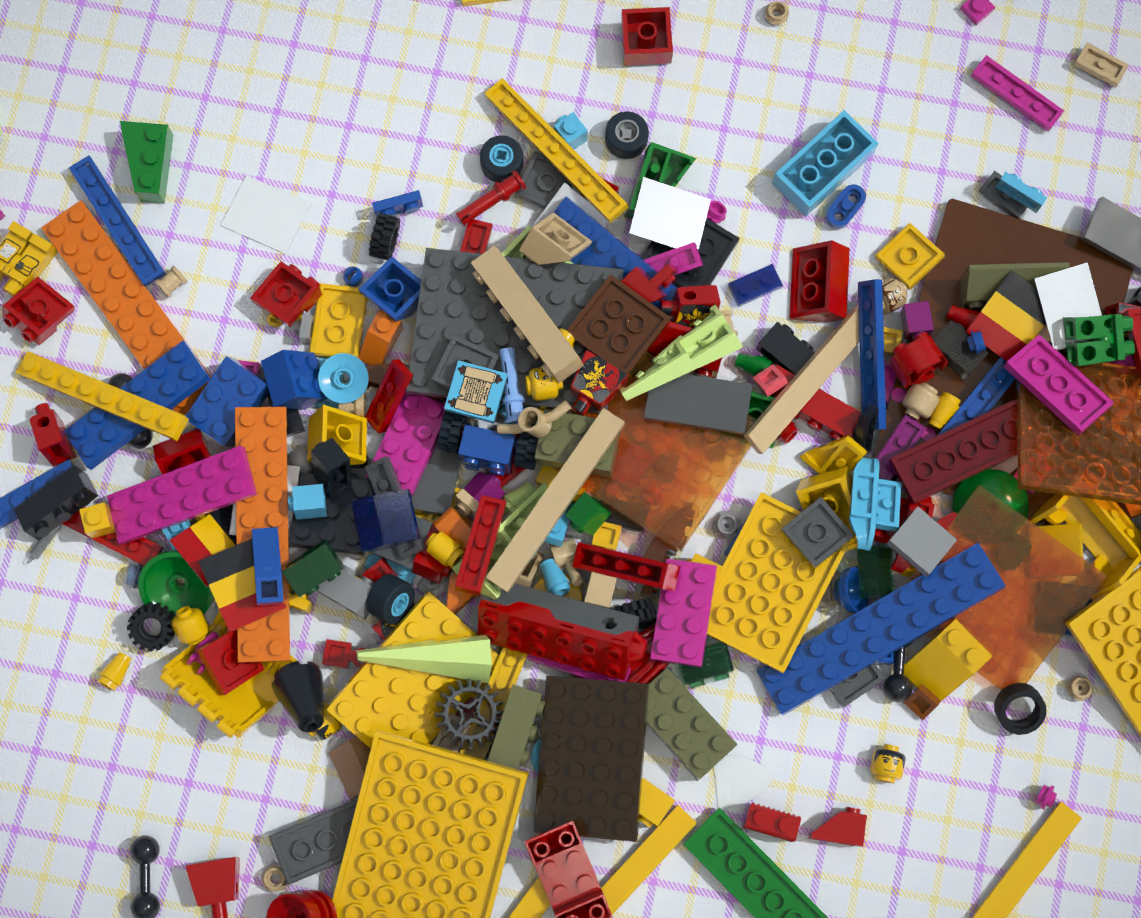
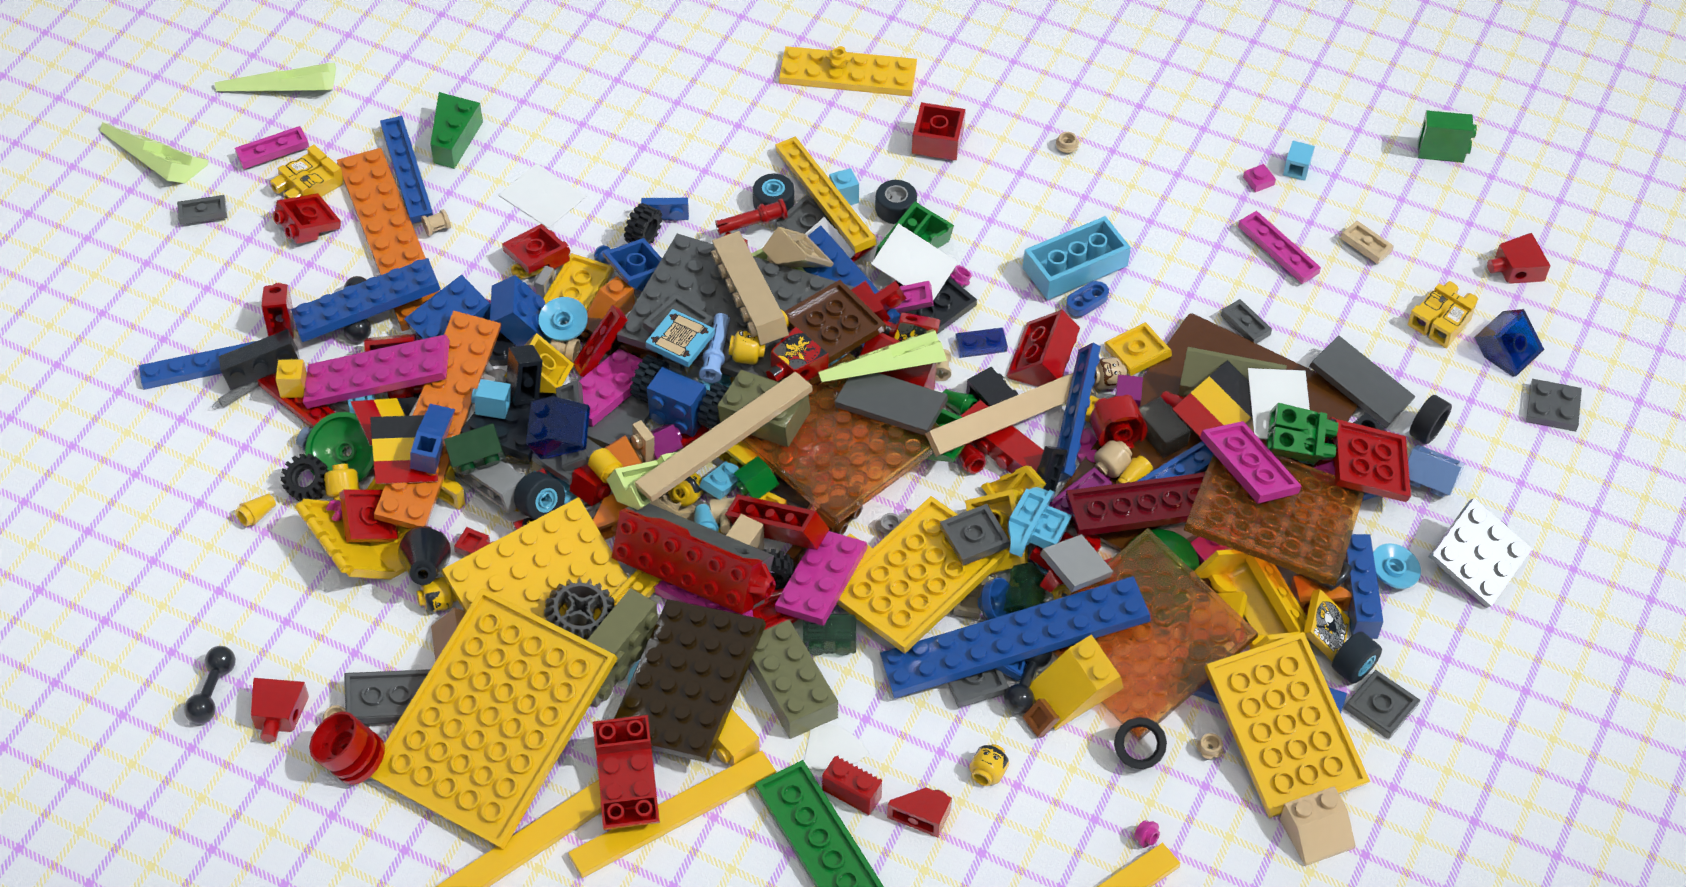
camera: 15 degrees right, 25 degrees down
yellow plate [16,351,189,441] -> none
yellowish green wedge [356,635,492,683] -> none
red plate [455,495,506,596] -> none
tan piece [497,400,571,438] -> none
coral plate [753,364,788,397] -> none
blue plate [967,330,986,354] -> none
medium azure plate [995,171,1047,214] -> none

